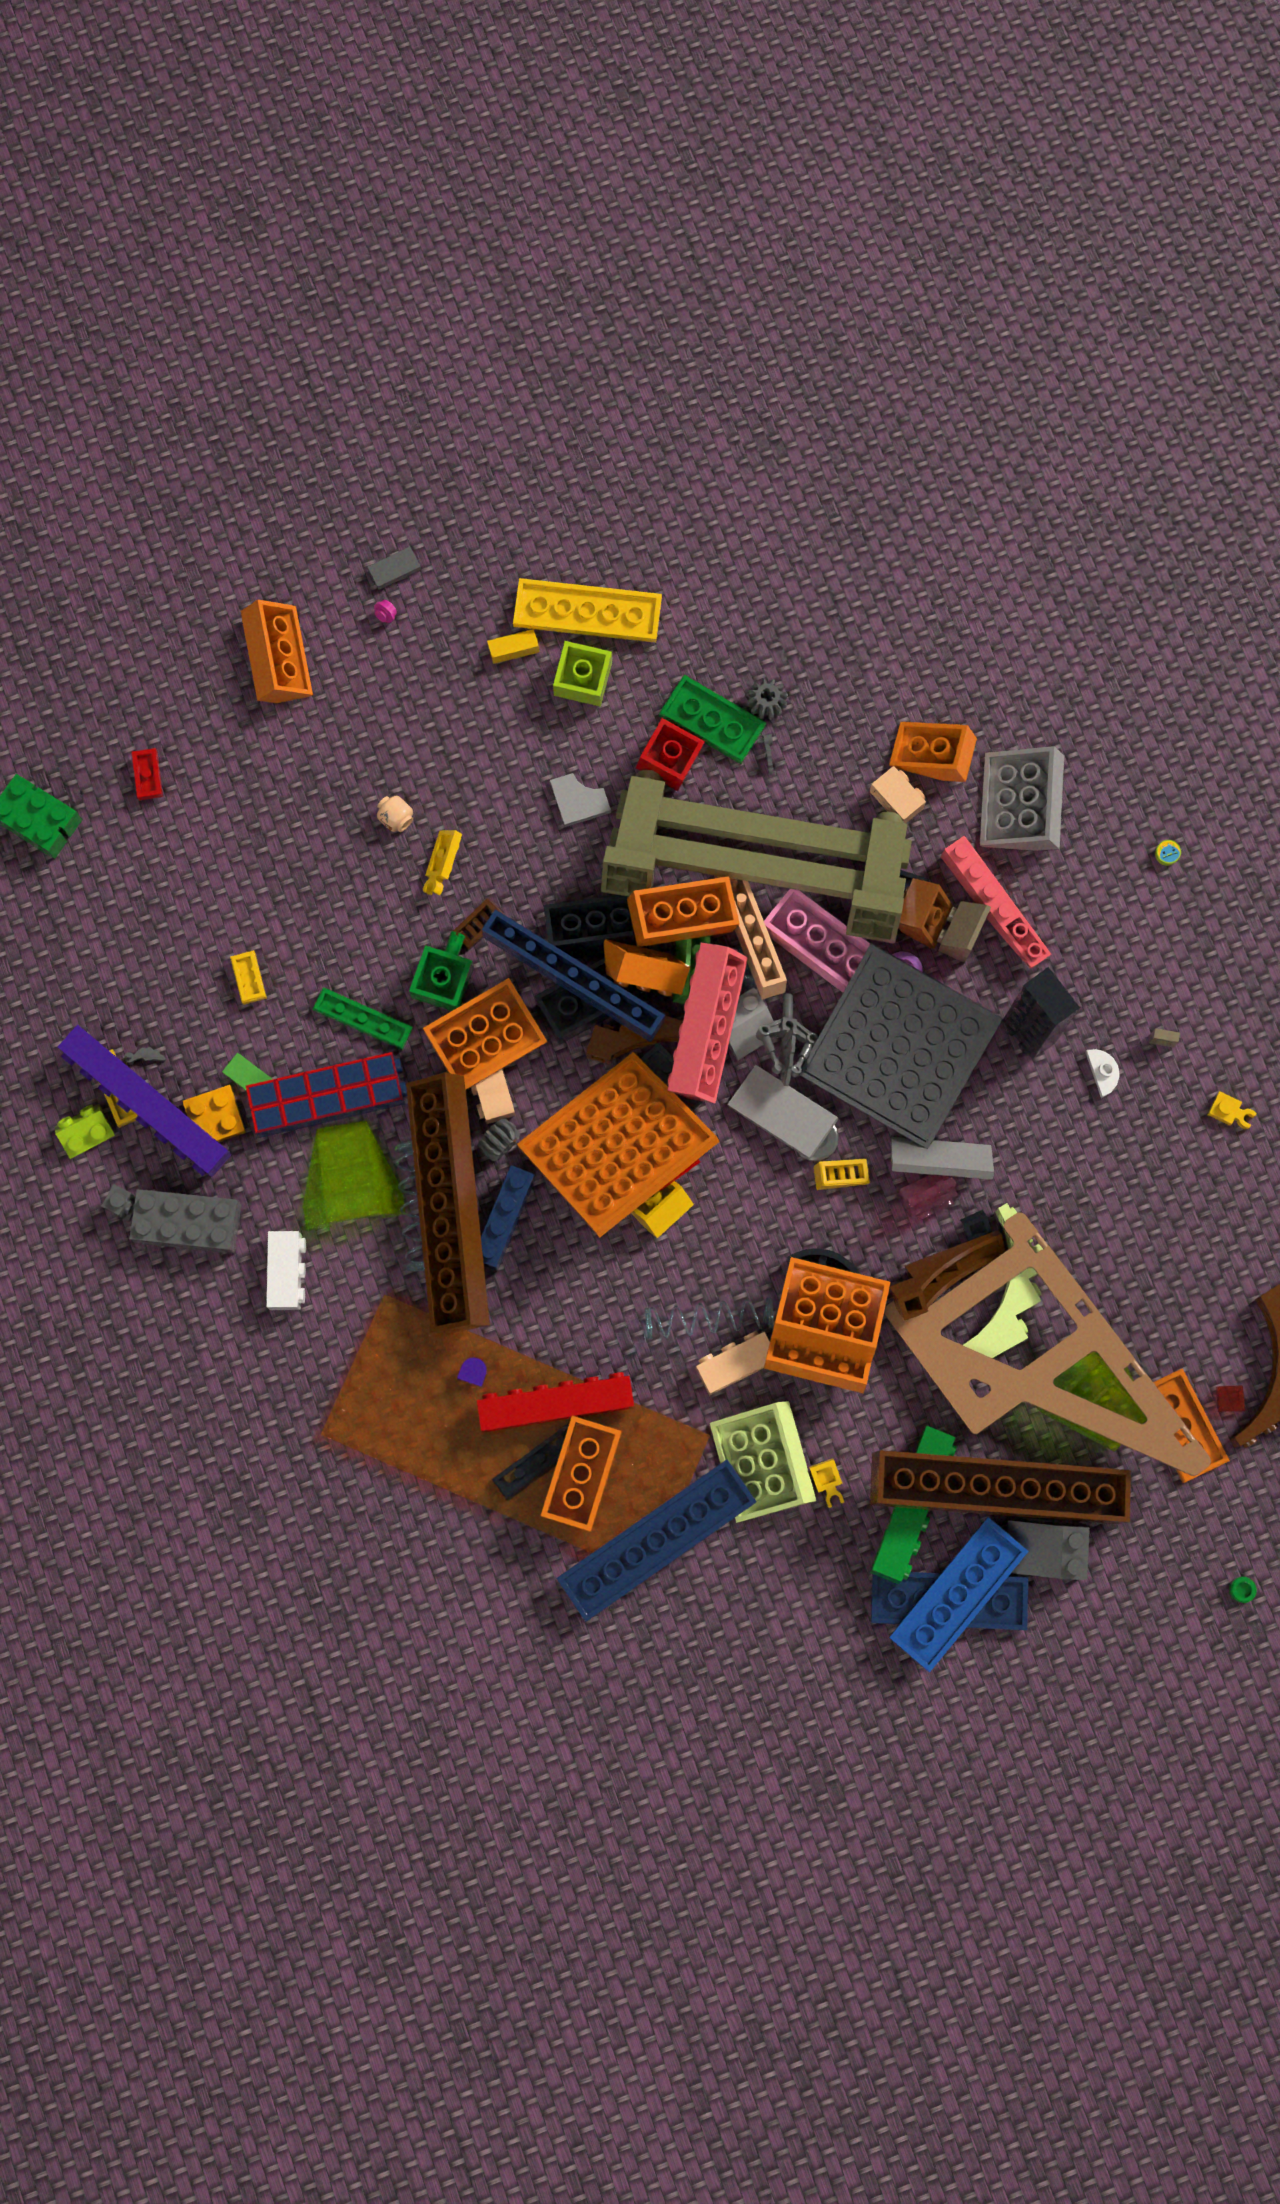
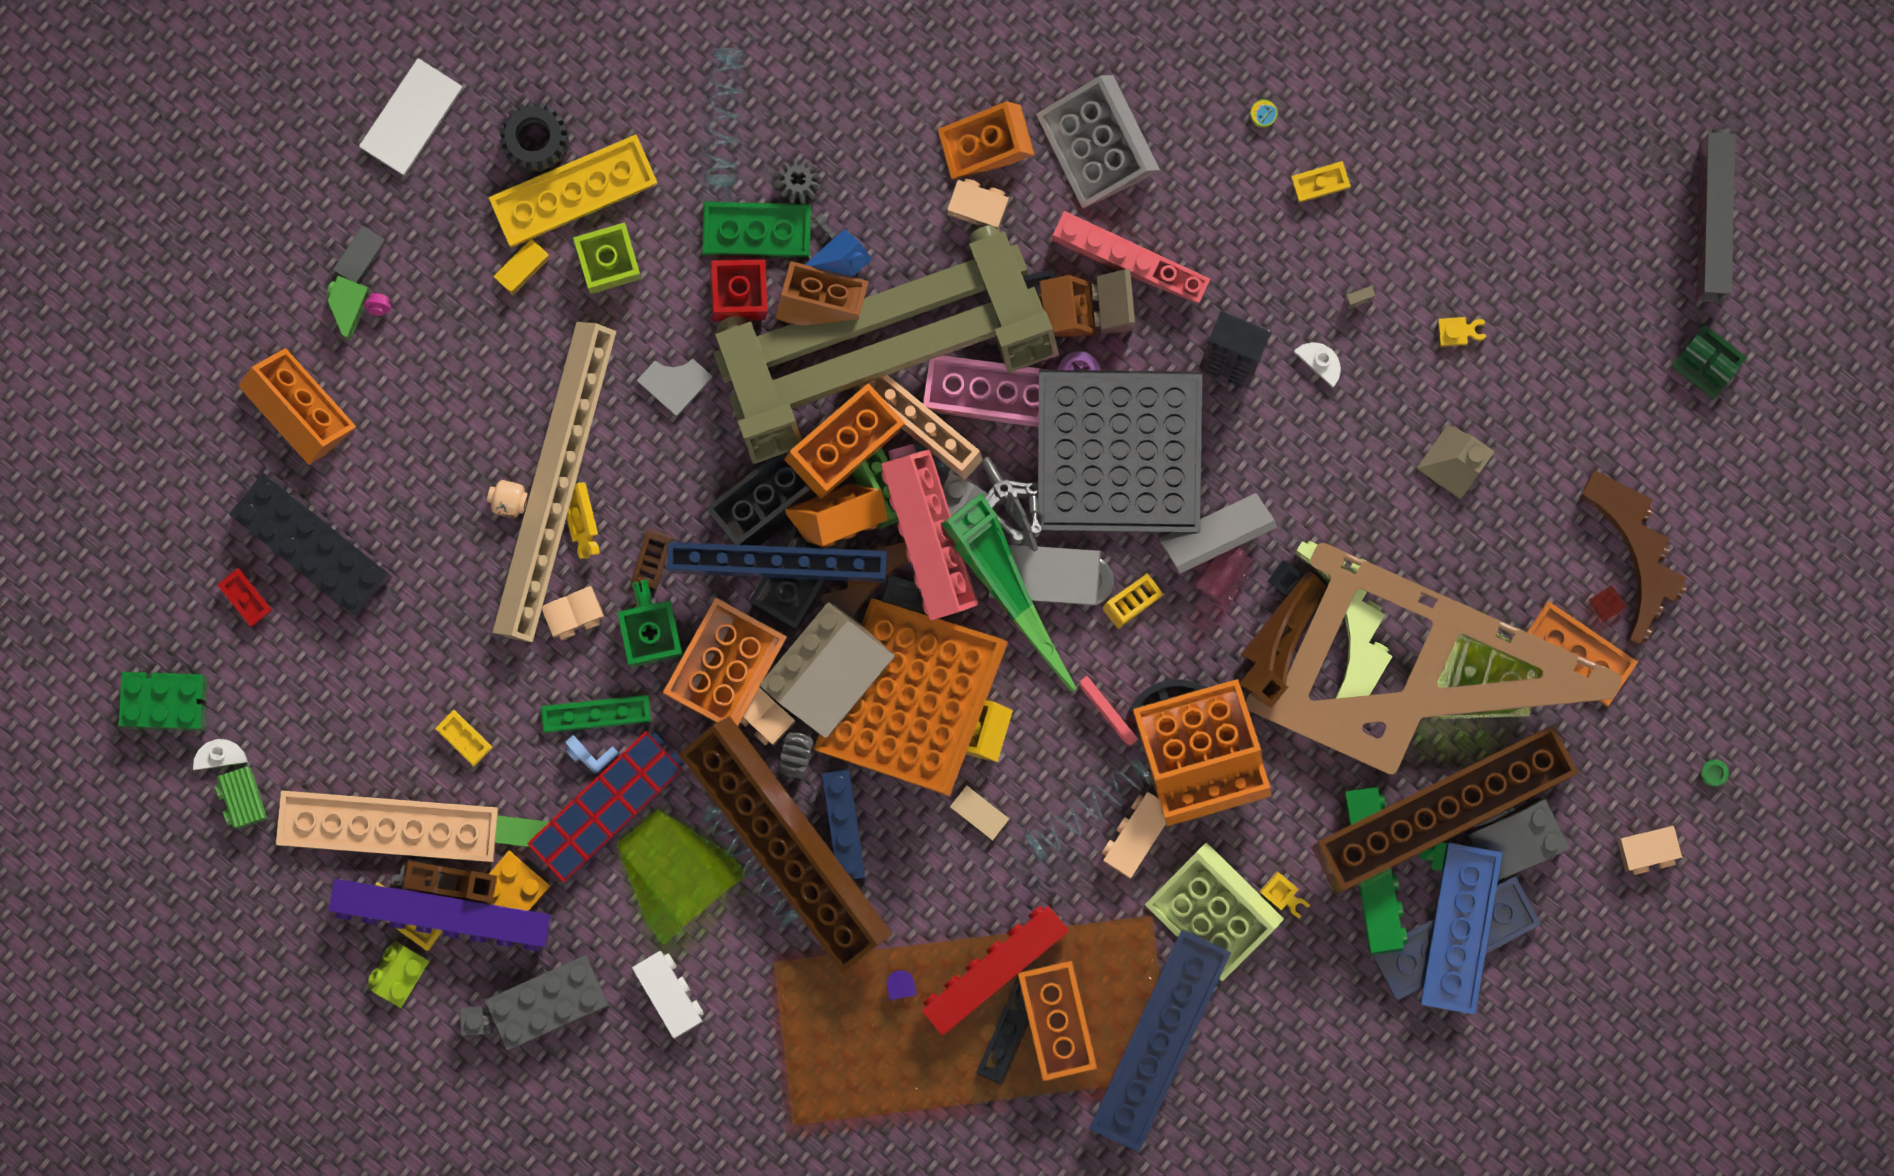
camera: 30 degrees left, 5 degrees up
none -> white plate [193,739,248,770]
none -> bright green brick [215,766,268,830]
none -> black brick [229,473,392,619]
none -> light nougat plate [276,791,499,862]
none -> bright green slope [326,276,371,341]
none -> white tile [359,58,463,176]
none -> reddish brown arch [401,860,497,903]
none -> tan brick [493,322,616,642]
none -> black tyre [499,102,569,174]
none -> light nougat brick [542,586,605,640]
none -> light blue plate [565,735,619,774]
none -> clear light blue piece [703,48,746,186]
none -> dark tan slope [759,602,896,738]
none -> dark orange slope [775,261,869,326]
none -> blue slope [805,229,872,277]
none -> green plate [941,493,1076,691]
none -> tan tile [950,786,1009,841]
none -> coral tile [1079,676,1138,747]
none -> yellow plate [1291,161,1351,203]
none -> dark tan slope [1416,425,1495,500]
none -> green tile [1420,843,1447,872]
none -> light nougat brick [1617,826,1682,875]

